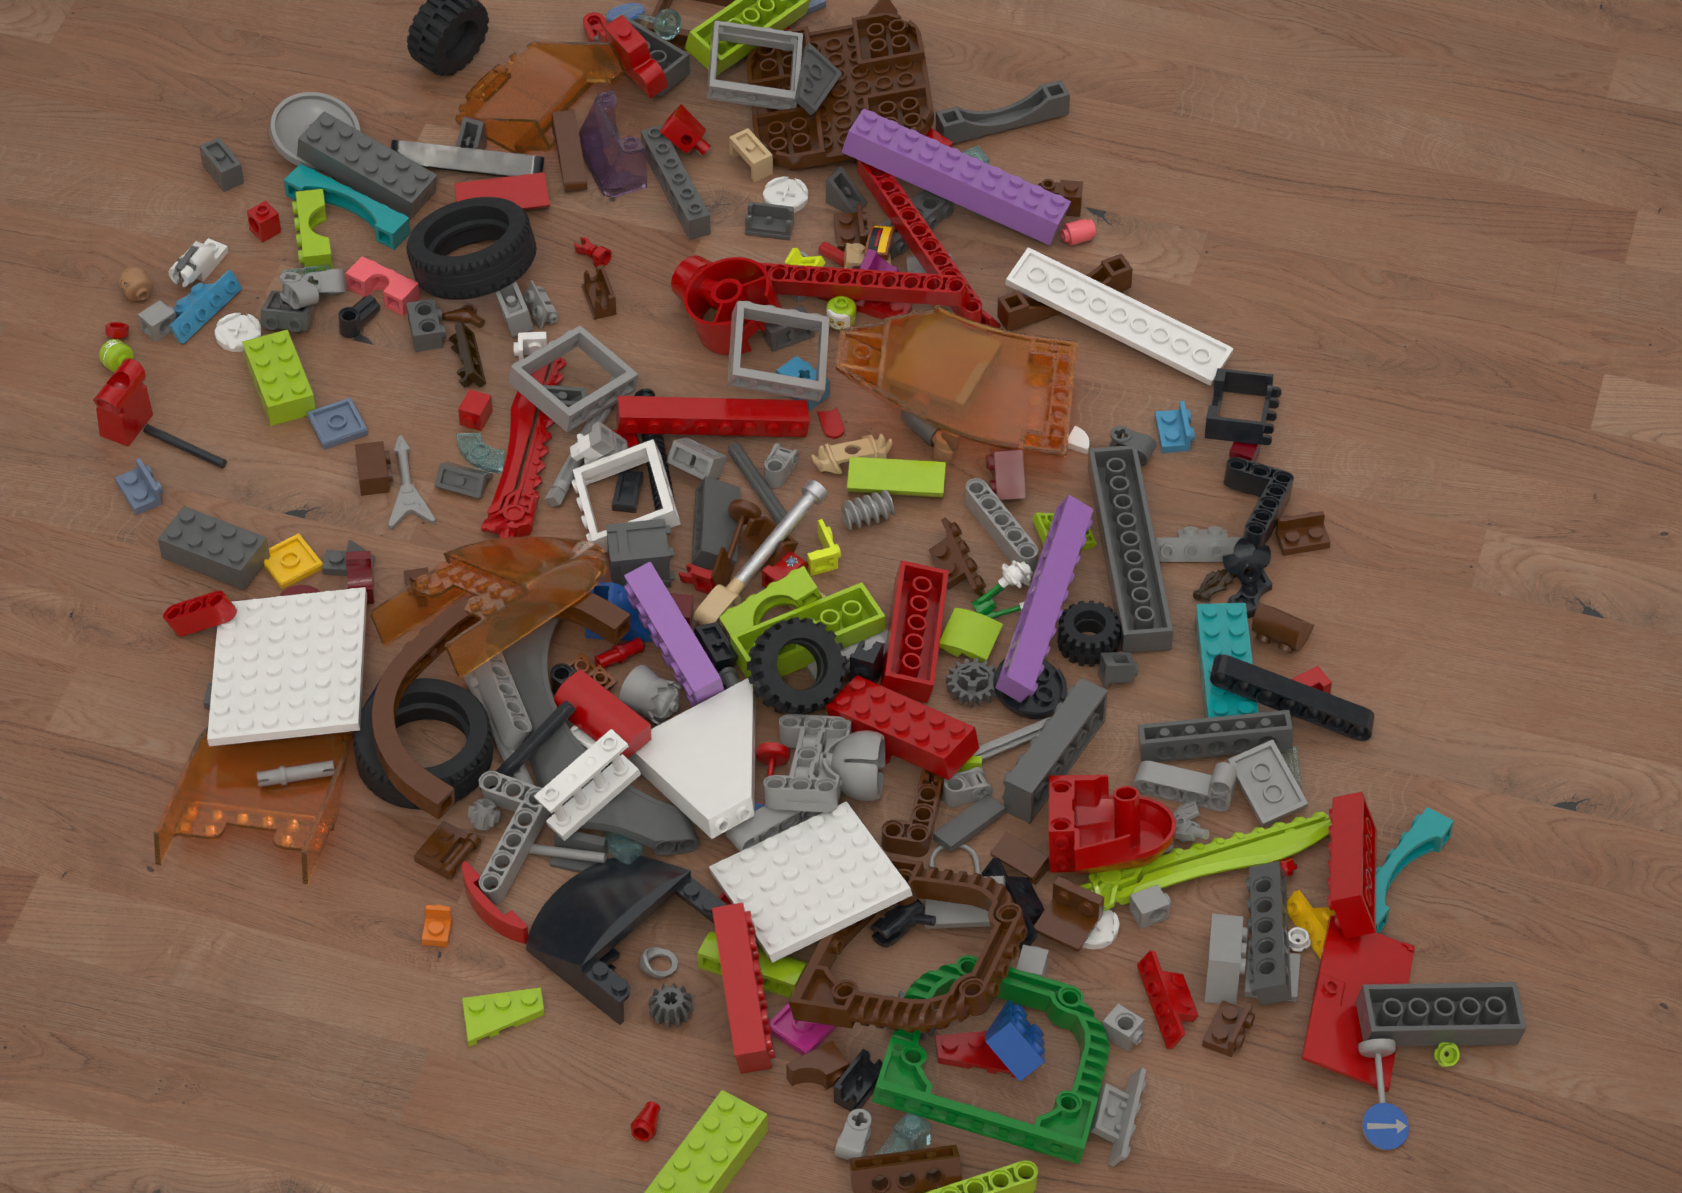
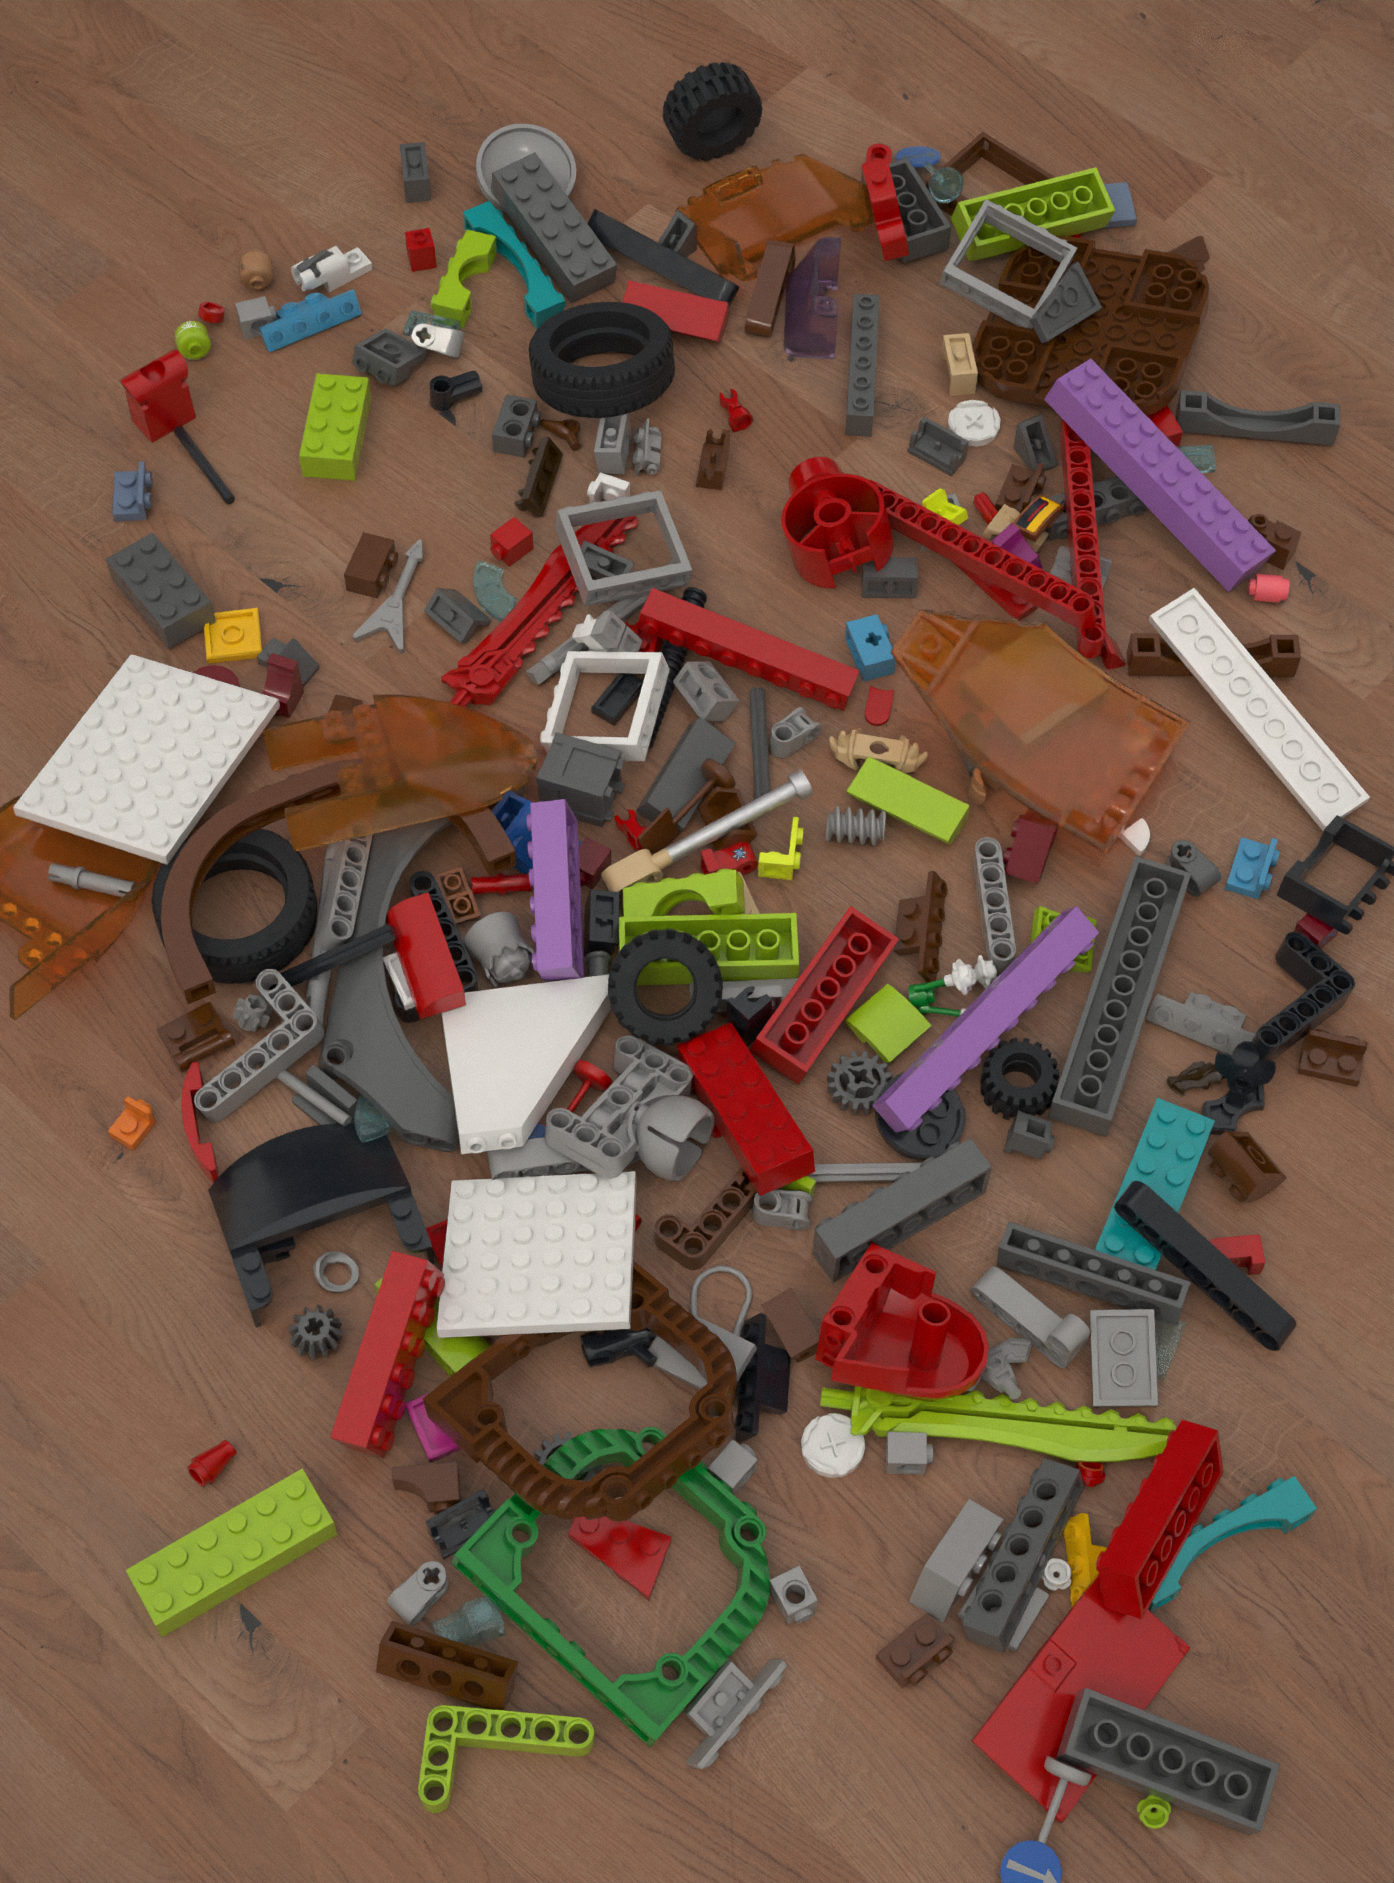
camera: 25 degrees right, 10 degrees up
red beam [163,590,237,637] -> none
white tile [214,313,262,352] -> none
light grey piece [280,272,319,309] -> none
sand blue tile [306,397,368,450] -> none
coral arch [346,256,420,316] -> none
lime wing [462,987,544,1047] -> none
white fence [534,729,641,841] -> none
red torso [659,104,711,156] -> none
light grey window [727,301,829,402] -> none
lime head [826,296,857,331] -> none
dark grey tile [933,794,1006,853] -> none
blue slope [985,1000,1045,1082] -> none
reddish brown bracket [1034,876,1104,952] -> none
red bracket [1137,950,1199,1049] -> none

